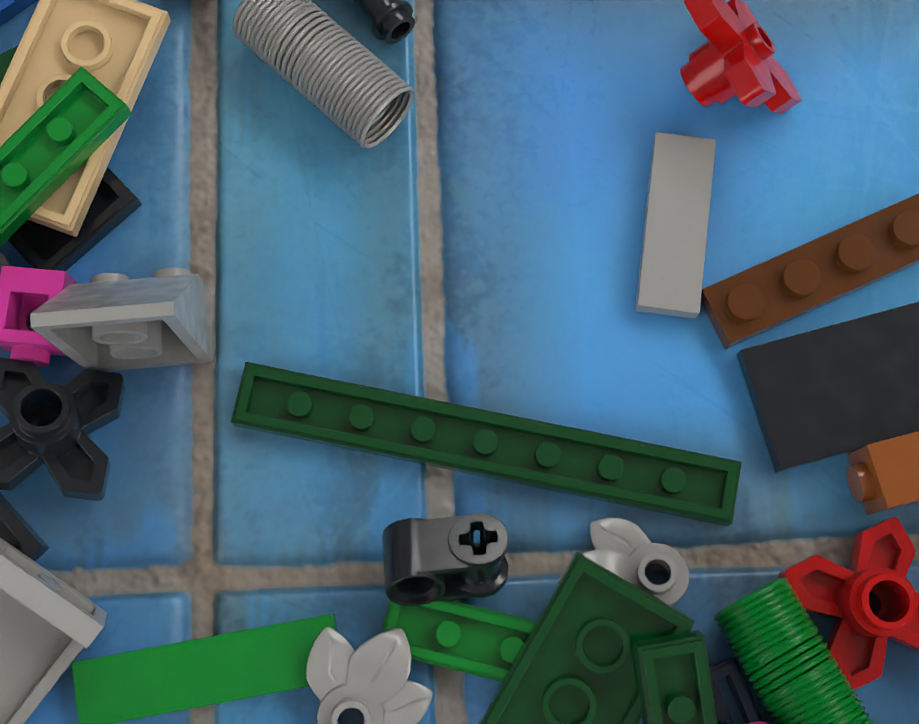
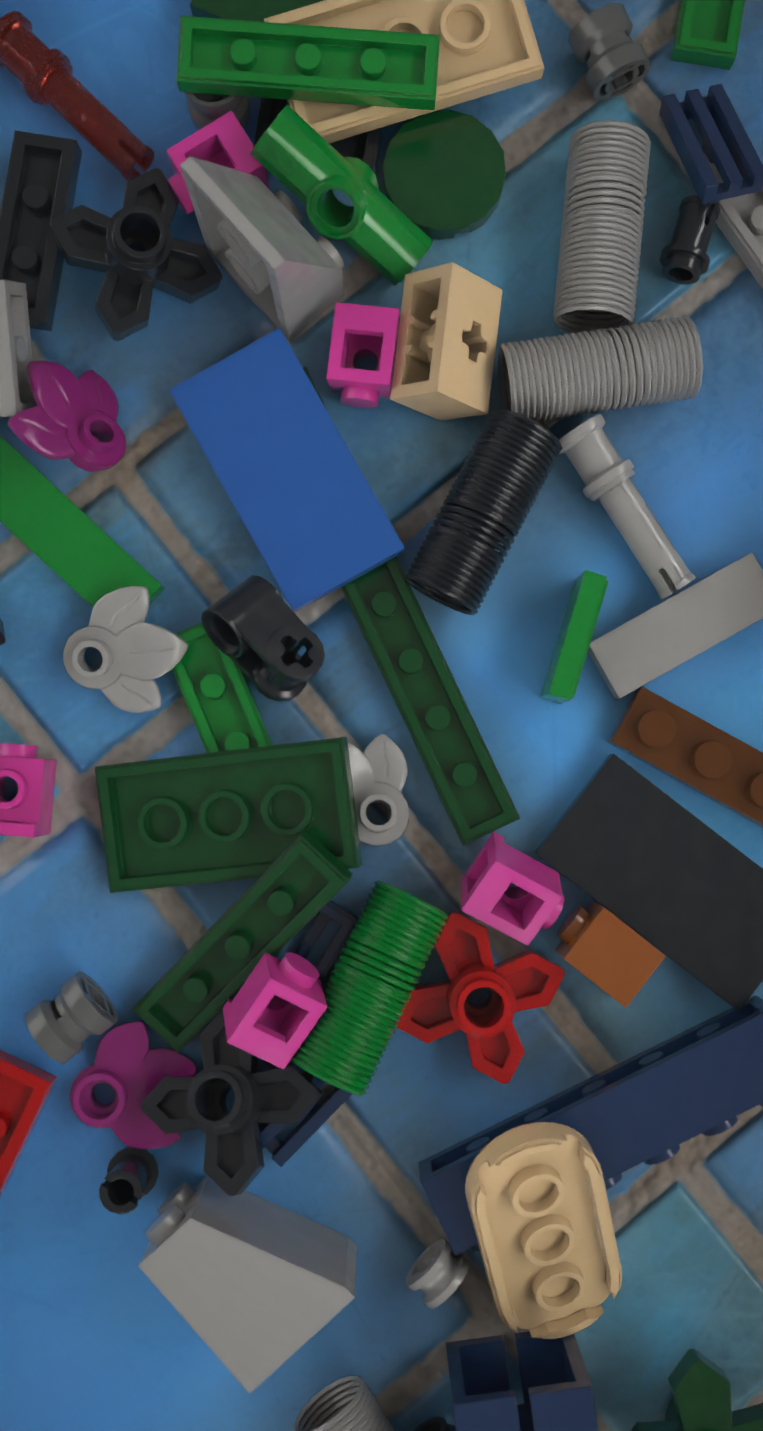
camera: 50 degrees right, 10 degrees up
none -> magenta plate [8,361,126,472]
none -> blue tile [169,327,405,613]
none -> green piece [250,105,433,286]
none -> dark pink brick [326,302,400,408]
none -> dark green tile [383,109,506,240]
none -> tan brick [390,262,503,421]
none -> black piece [405,409,562,615]
none -> dark pink brick [461,831,565,946]
none -> light grey piece [498,316,703,422]
none -> green tile [540,570,609,704]
none -> light grey pin [559,414,696,600]

